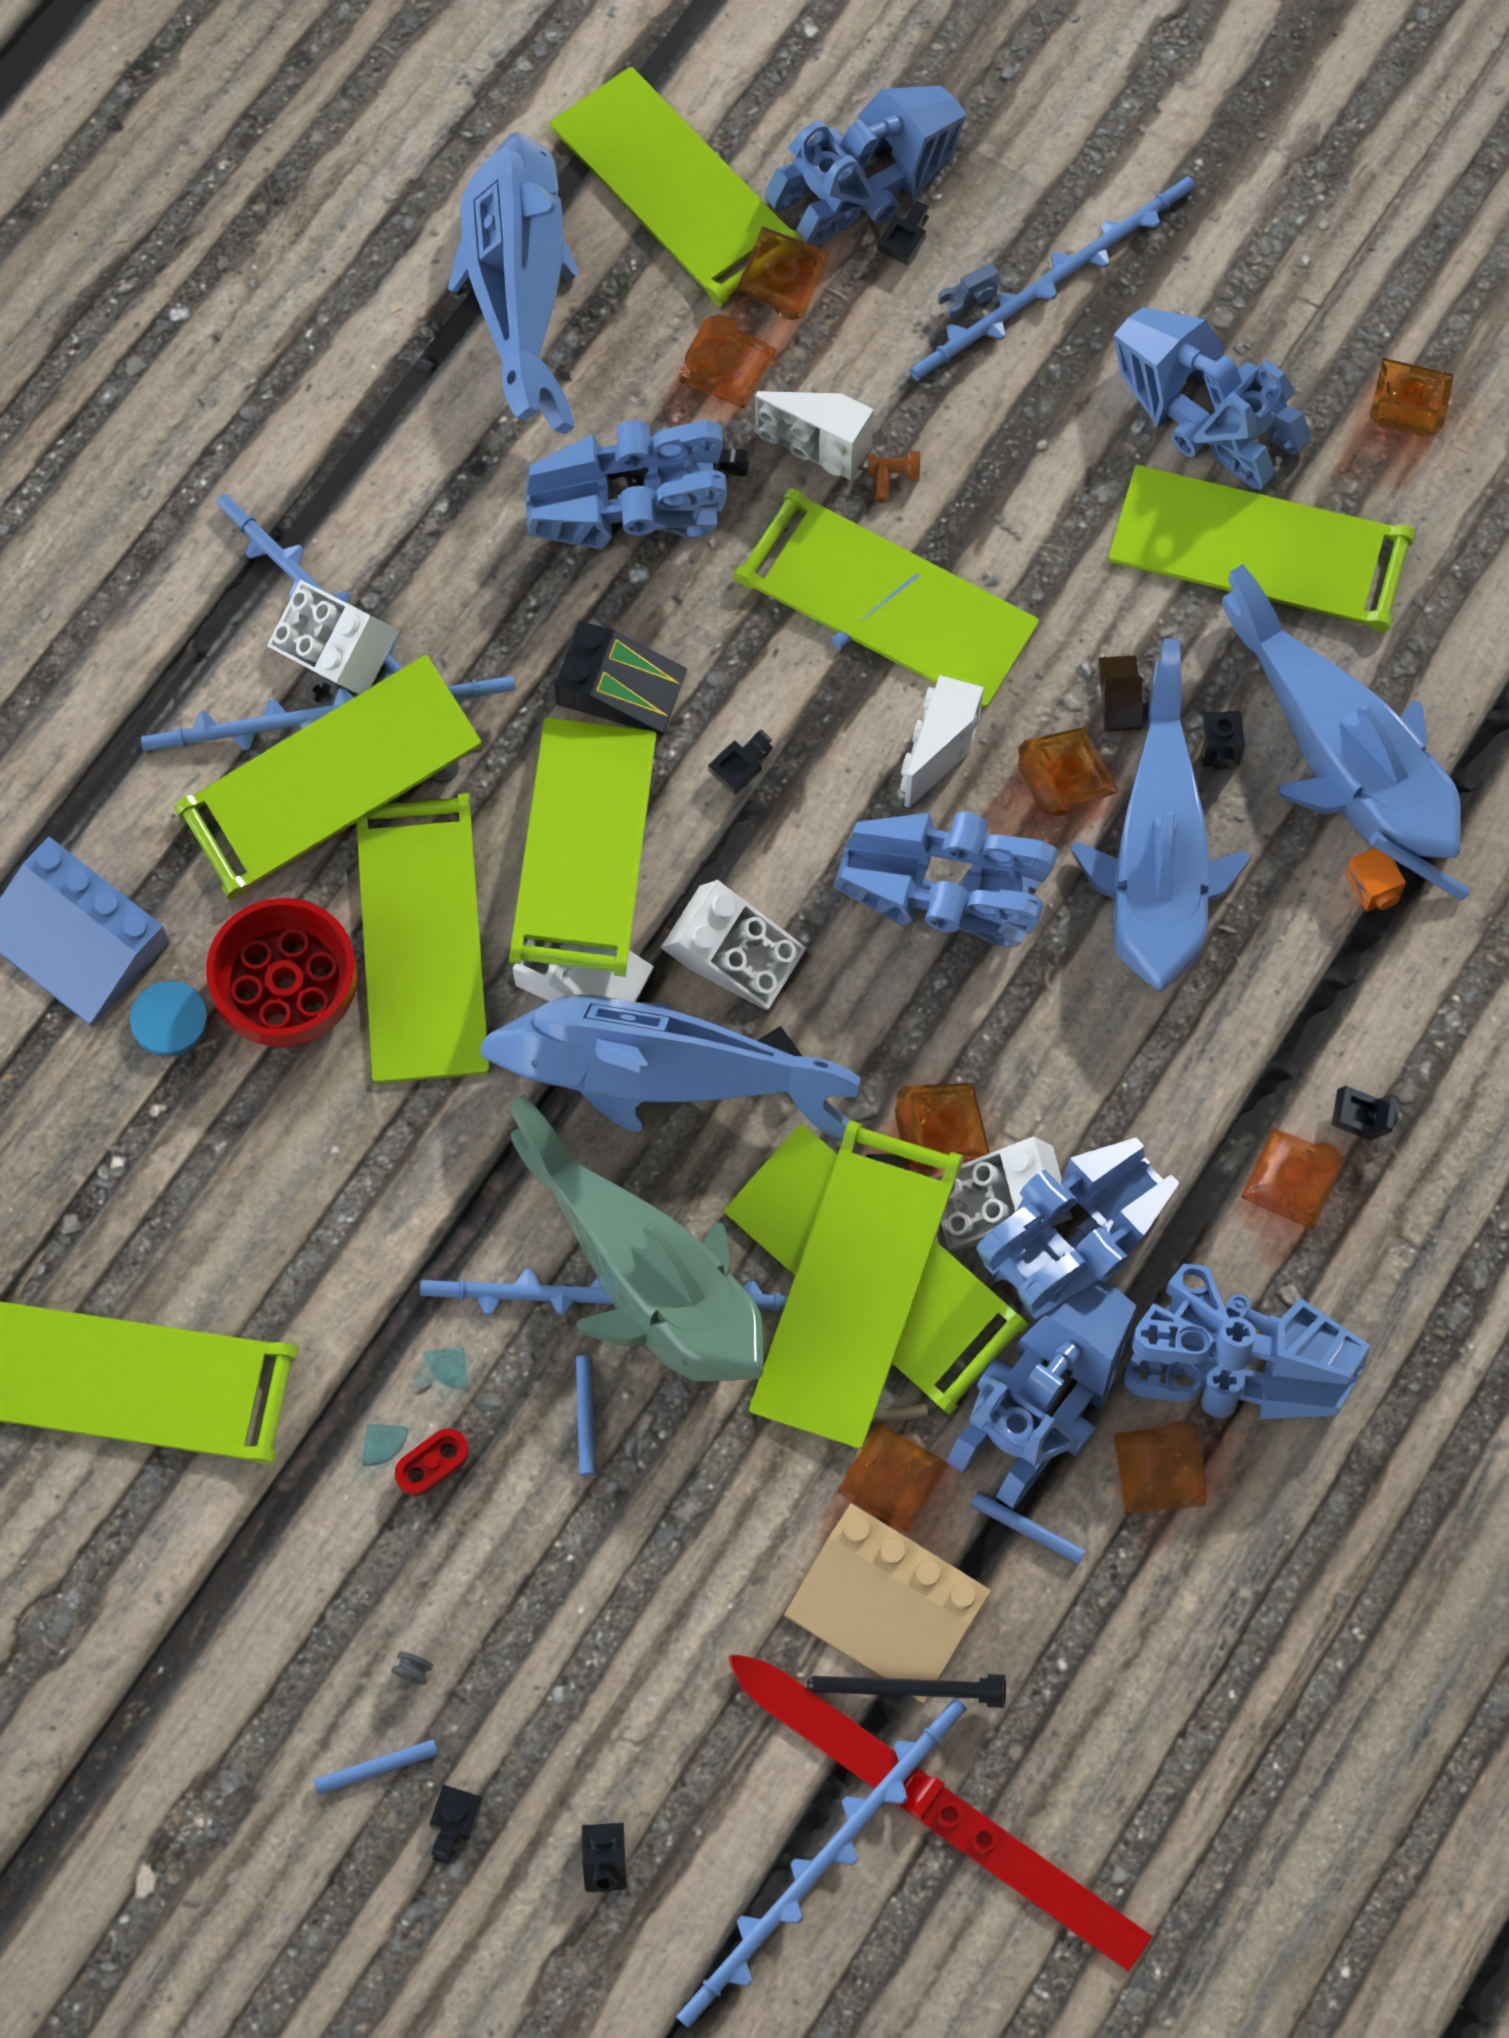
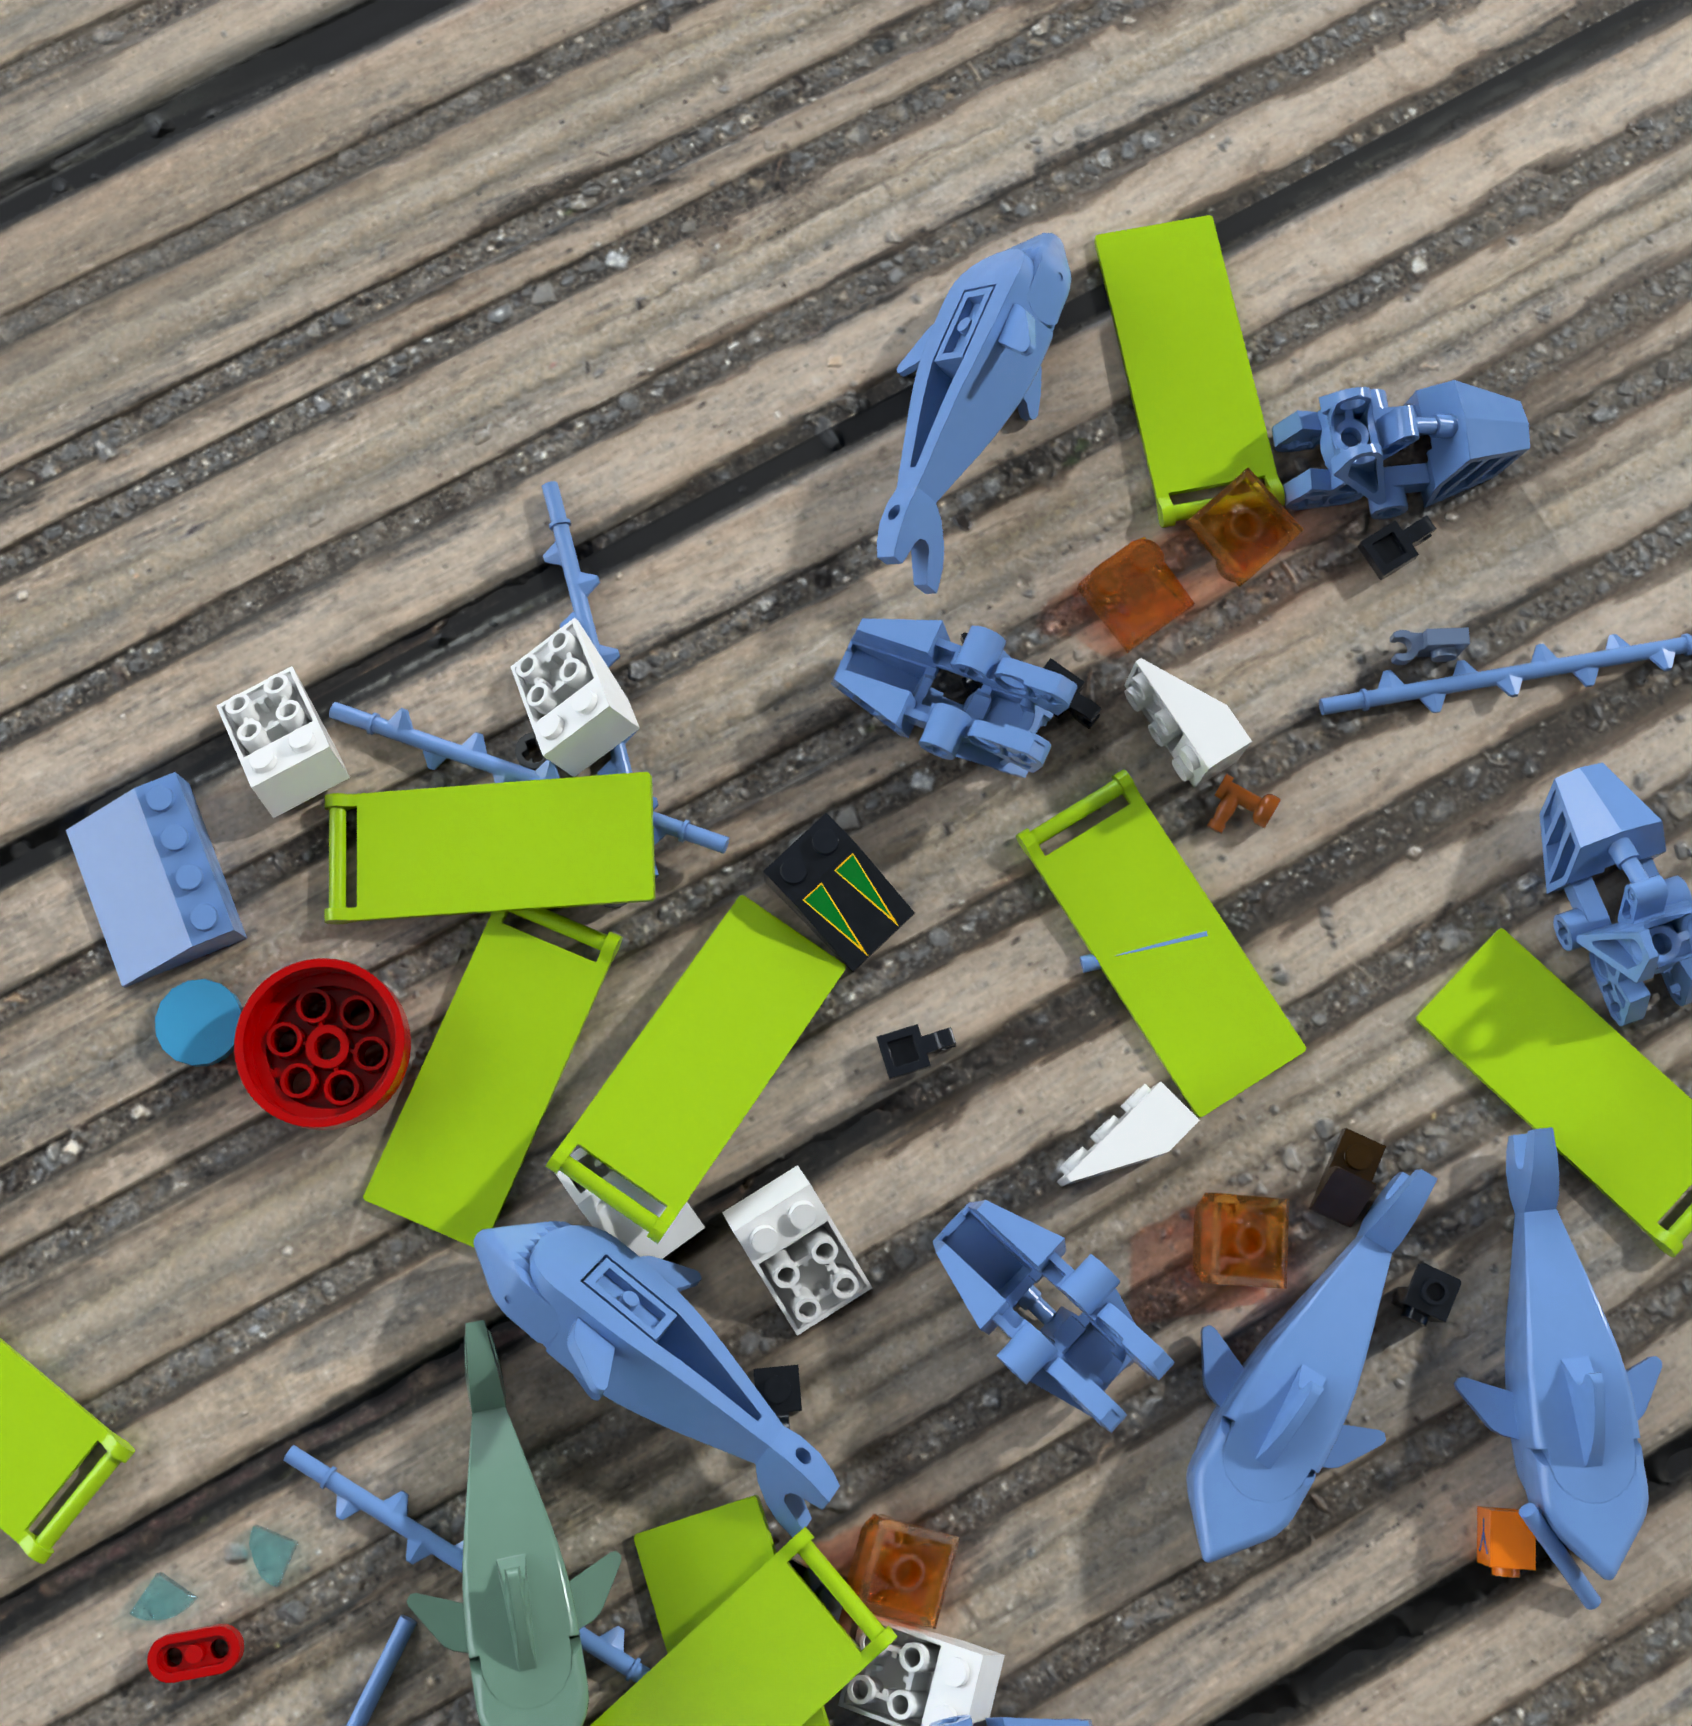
camera: 25 degrees right, 10 degrees up
none -> white slope [217,666,350,818]

